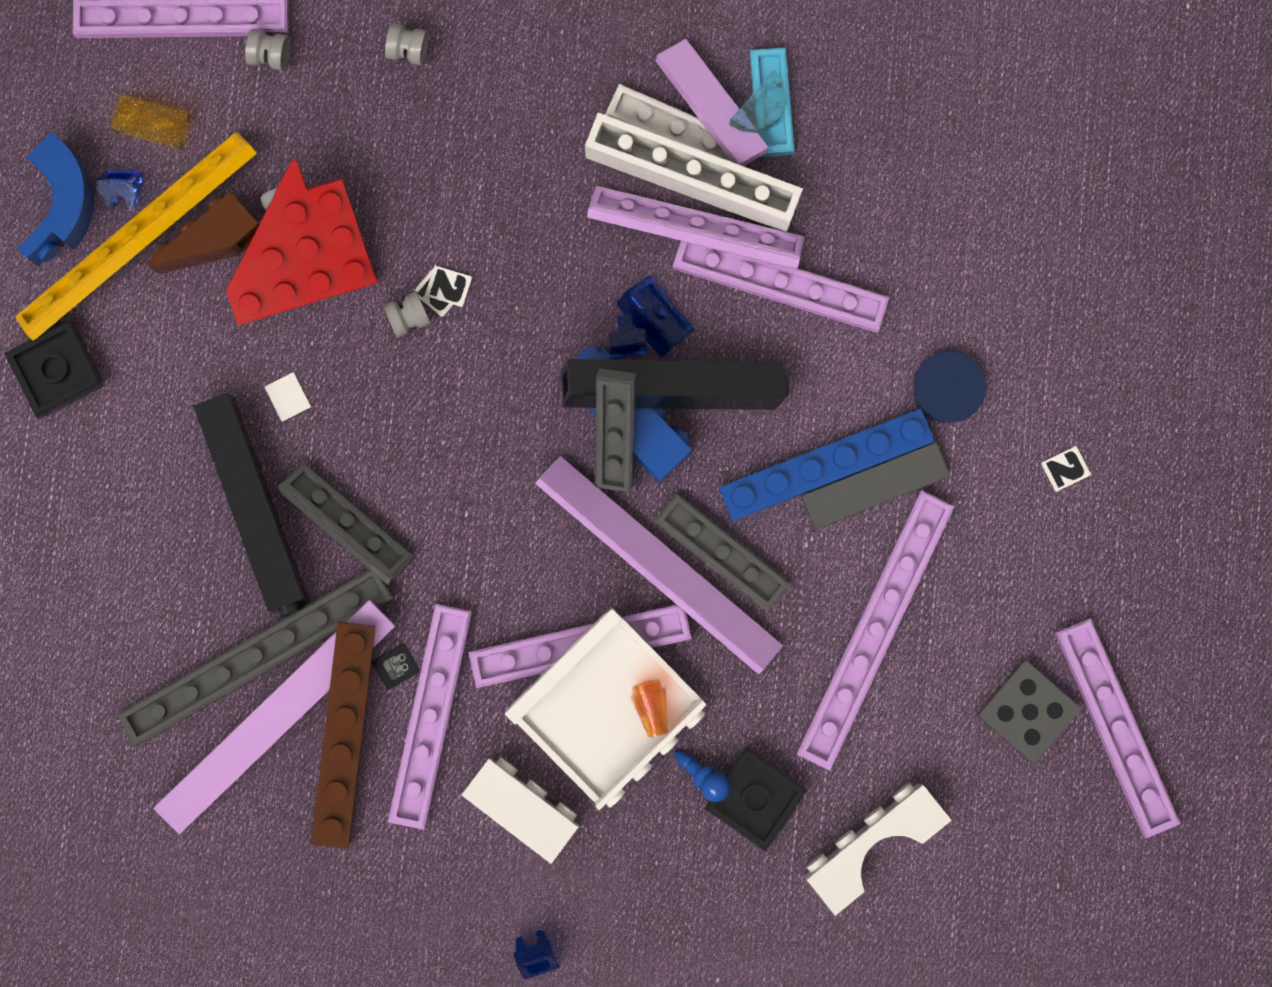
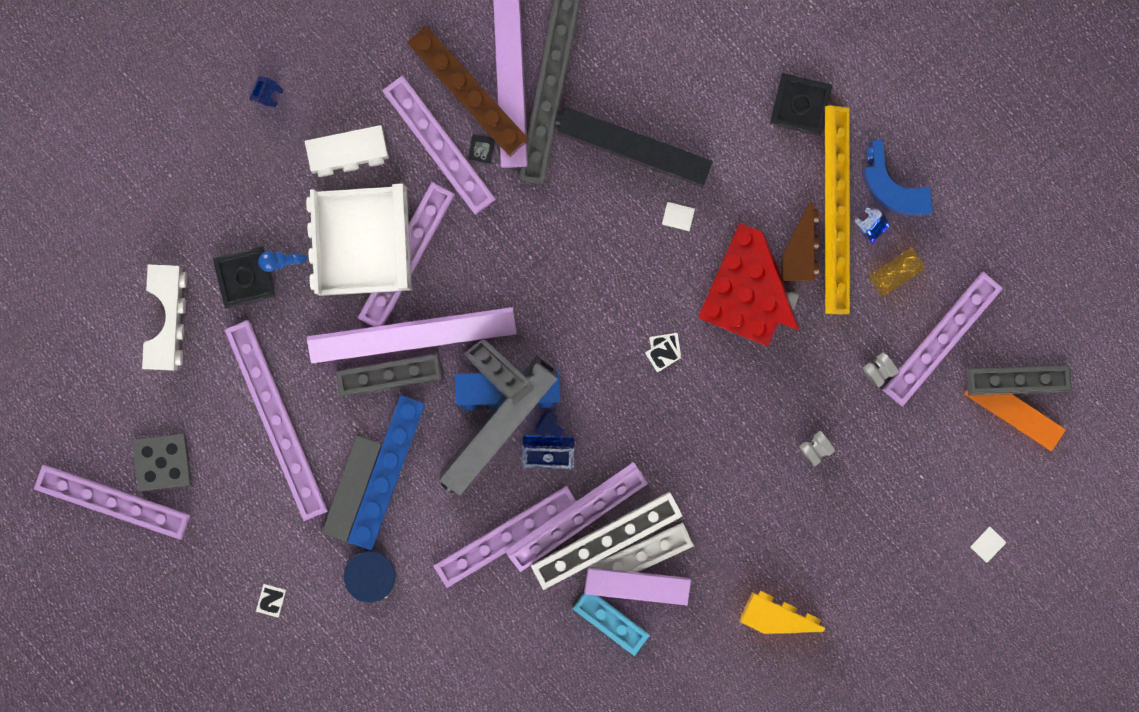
camera: 135 degrees right, 5 degrees up
dark grey tile [277,462,414,584] -> none
light grey wheel [383,291,431,338] -> none
clear orange cone [630,679,669,737] -> none
clear light blue tile [729,71,787,133] -> none

